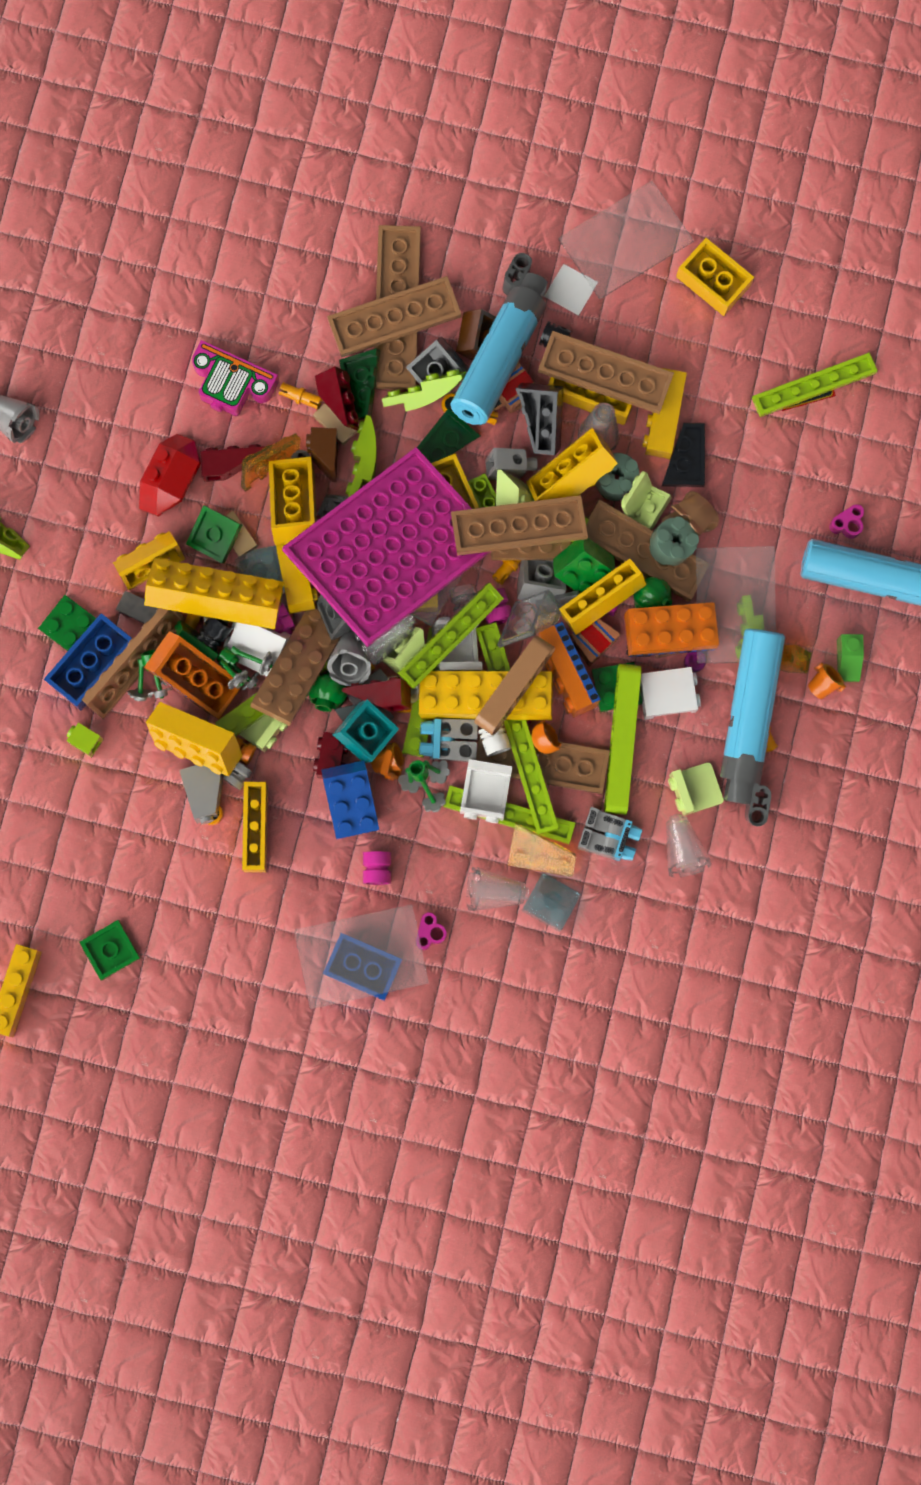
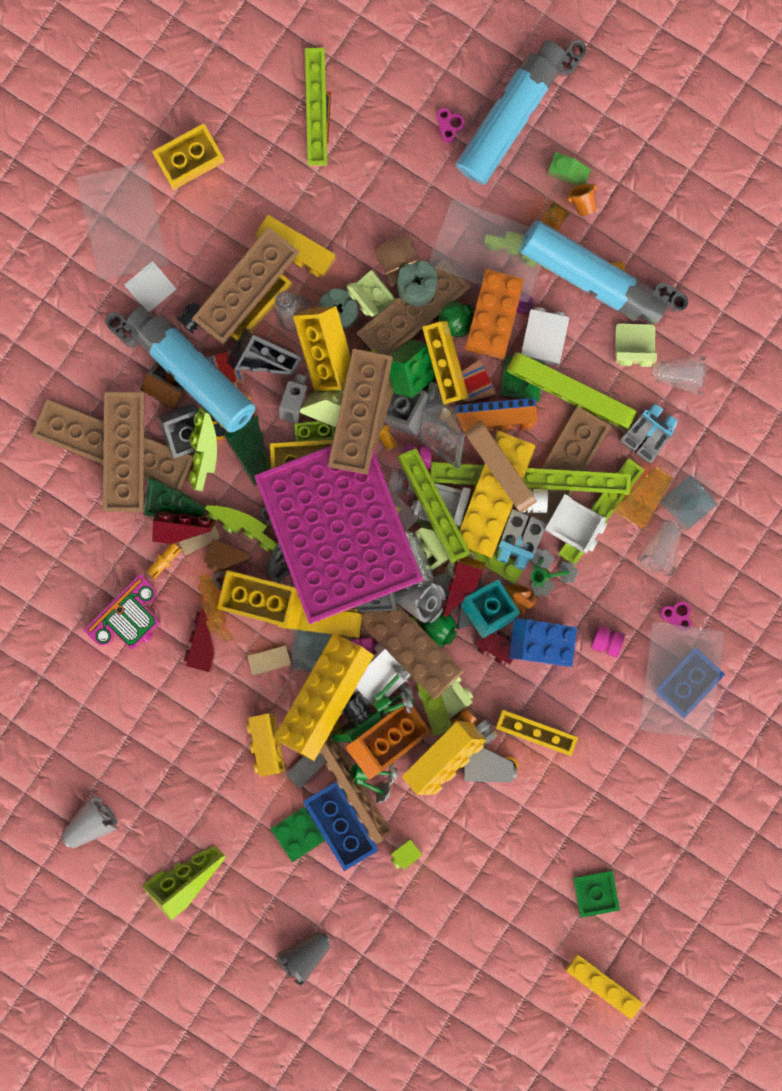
camera: 65 degrees left, 5 degrees up
red wedge [139,434,201,517] -> none
green plate [186,505,243,564] -> none
orange hair [531,720,562,754] -> none
black wing [662,423,705,487] -> none

